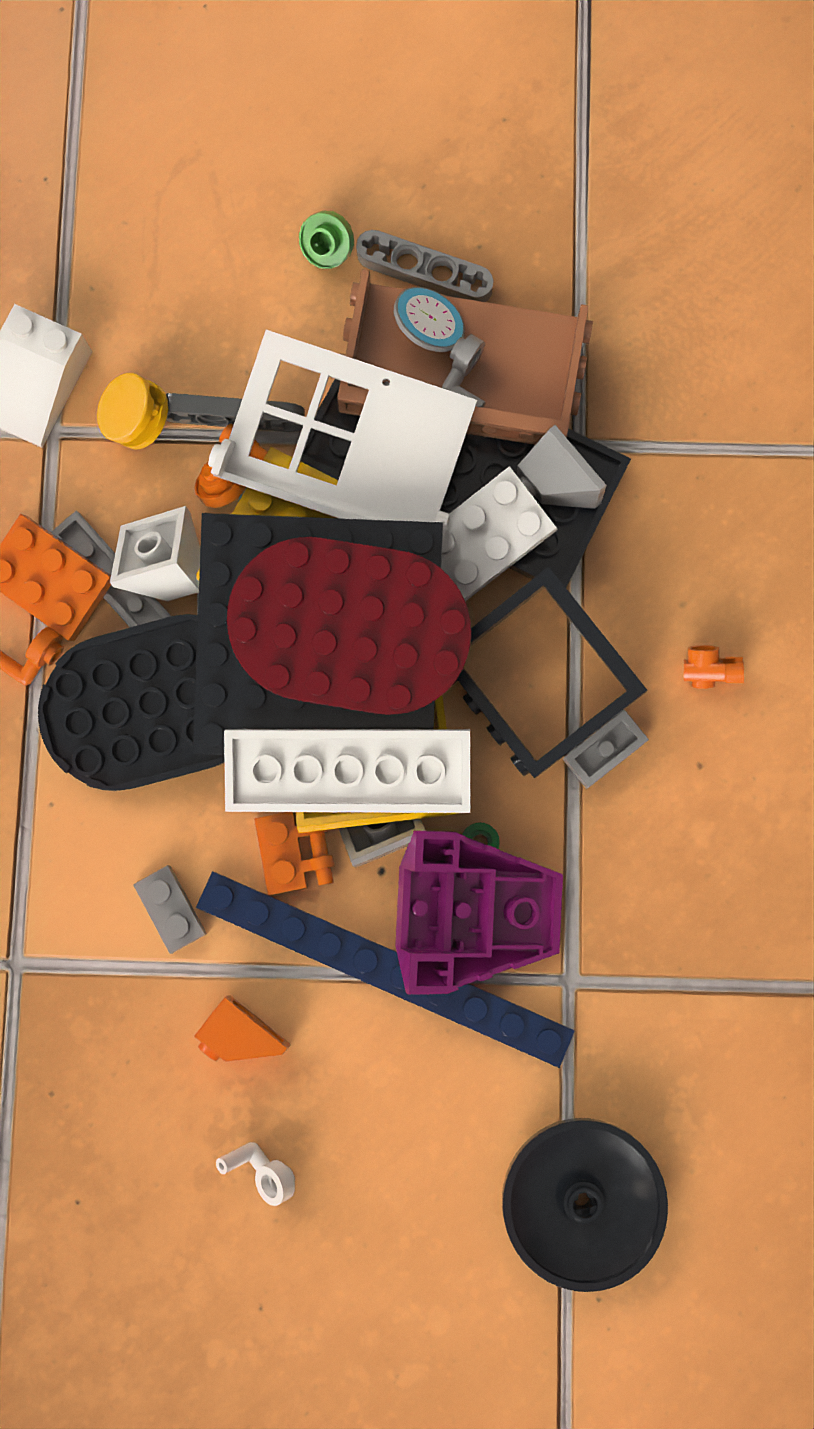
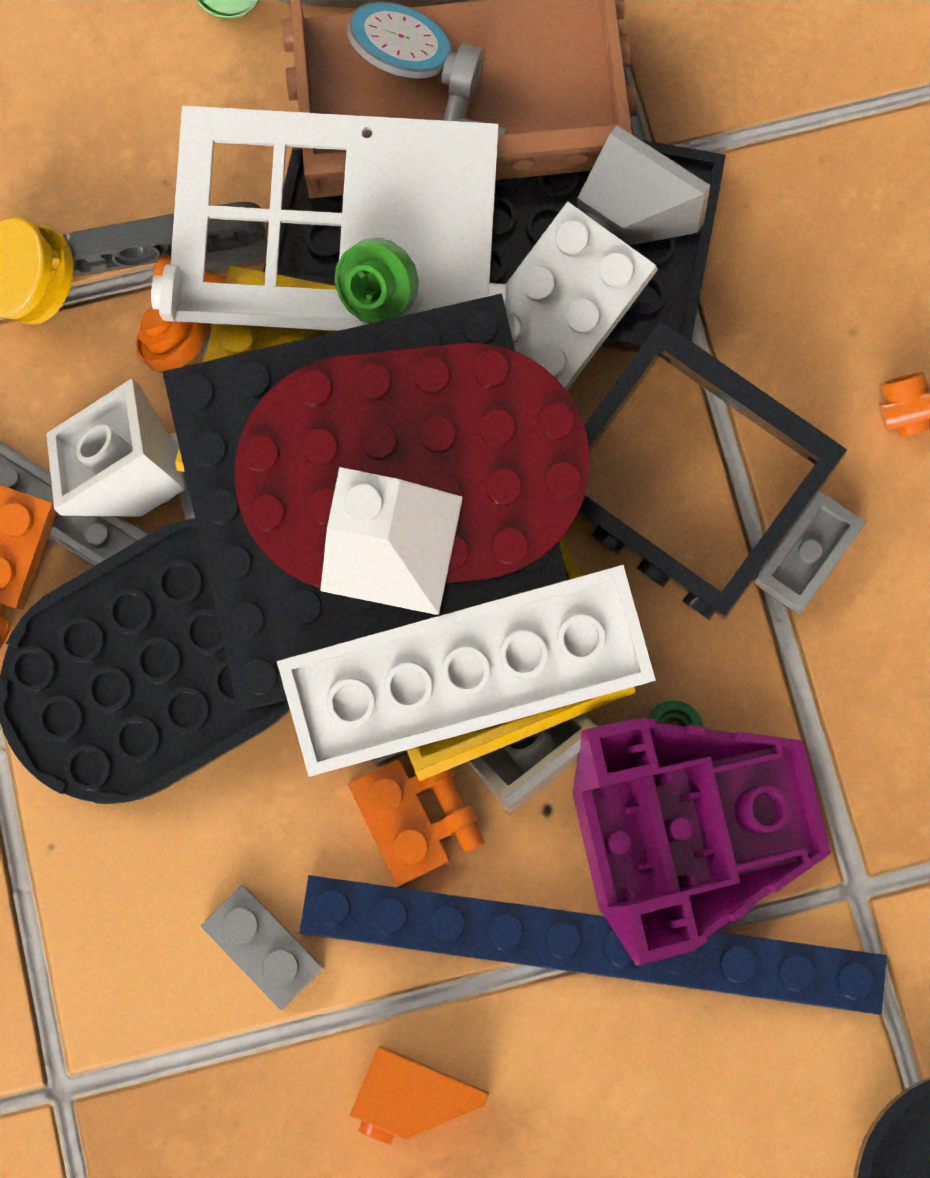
camera: 15 degrees left, 5 degrees down
none -> white slope [321,467,463,615]
none -> bright green plate [335,237,419,323]

